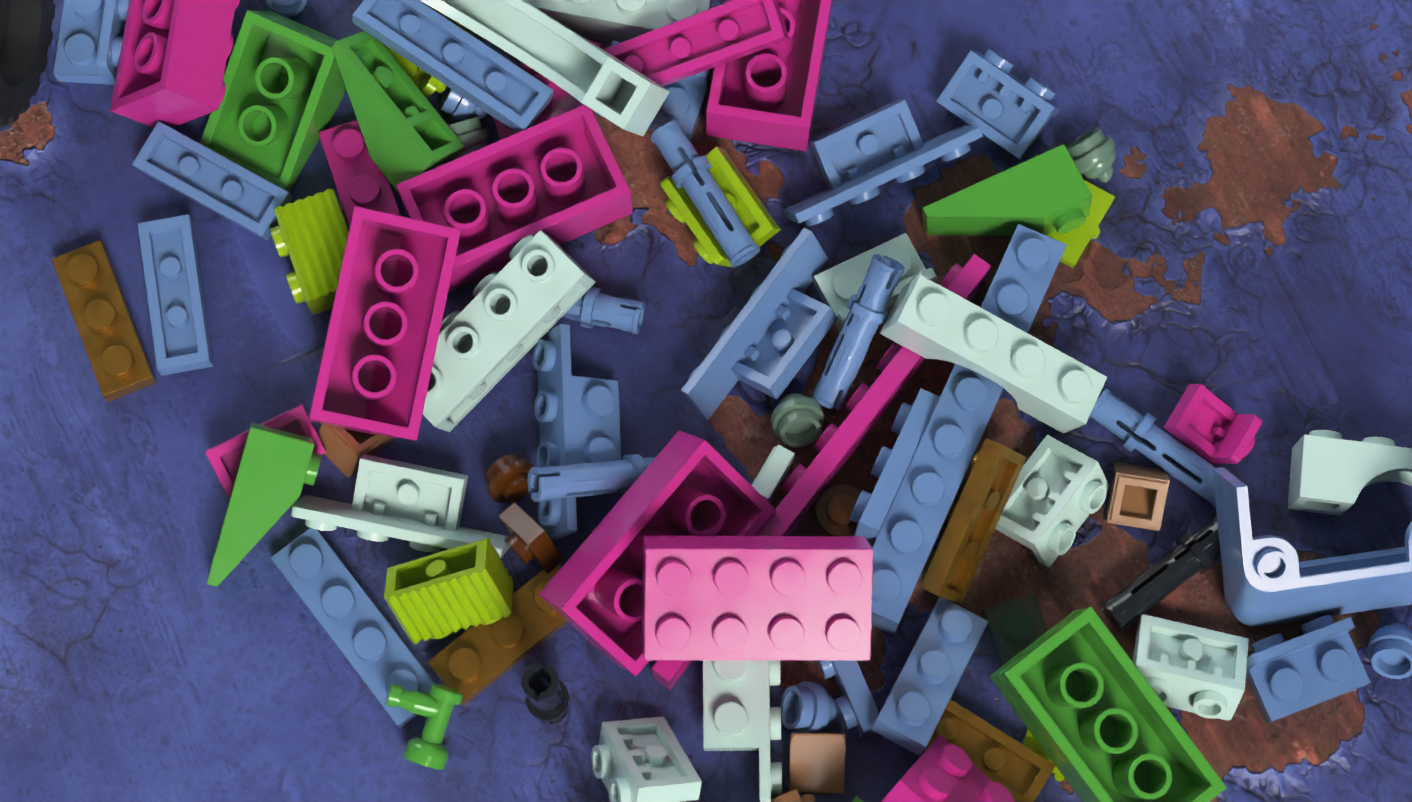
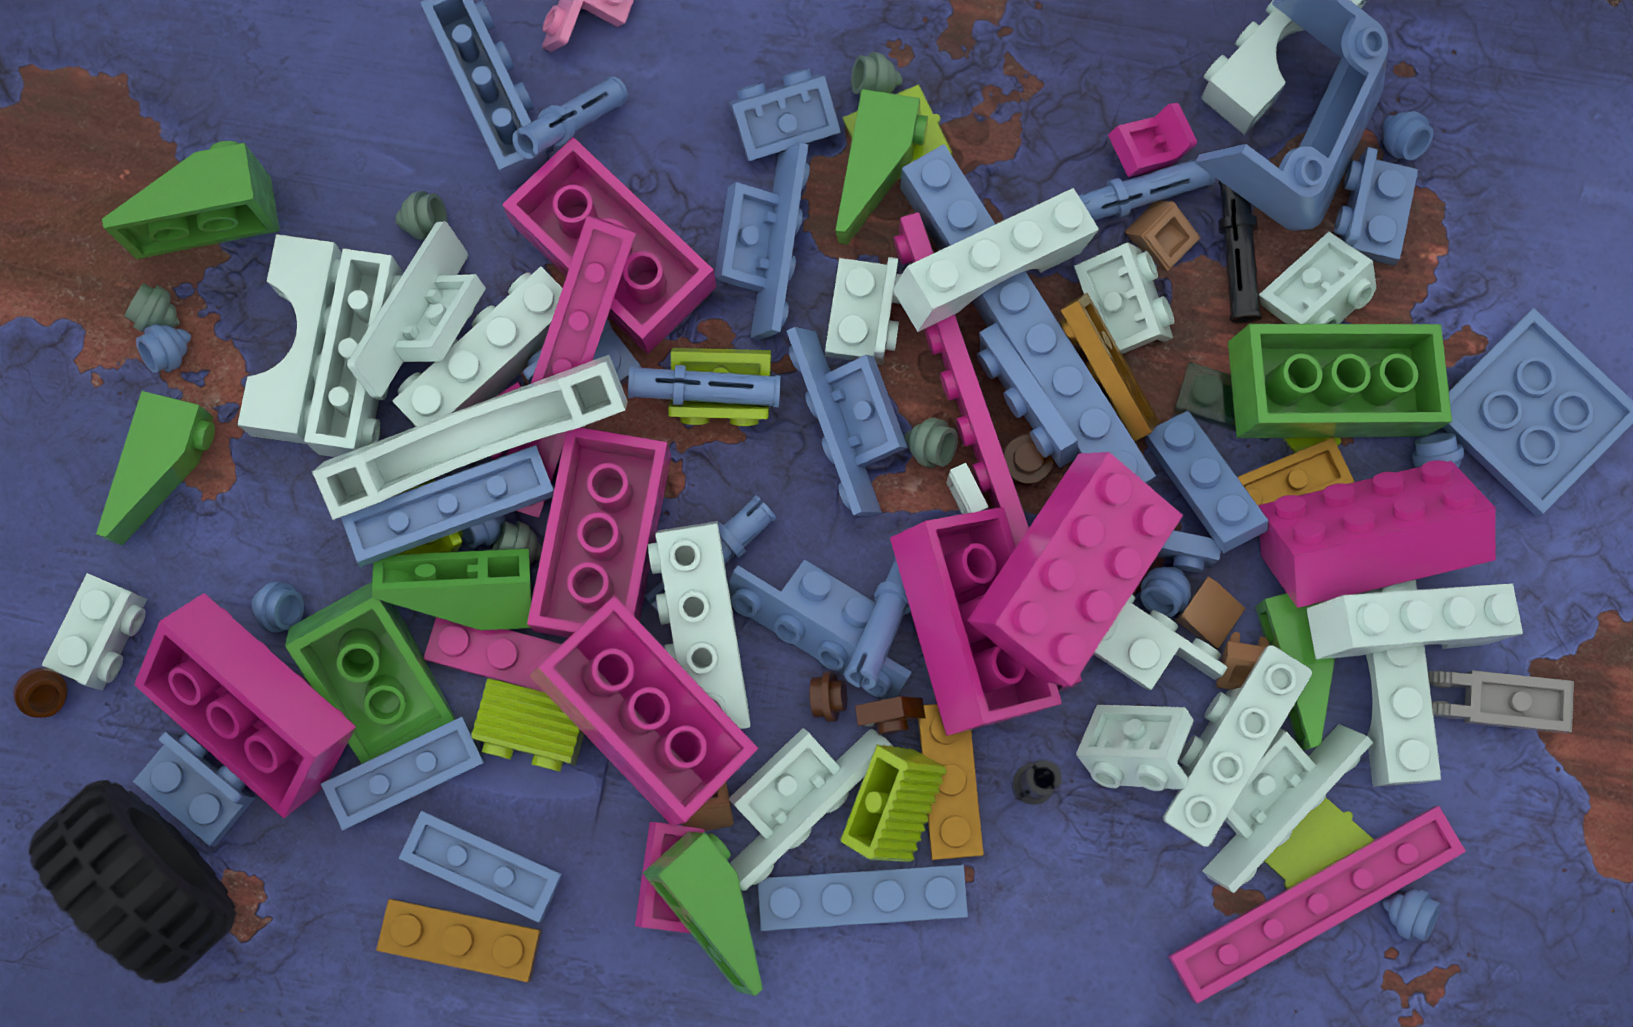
camera: 55 degrees left, 5 degrees up
bright green piece [385,684,464,770] -> none
medium blue pin [811,254,905,410] -> none

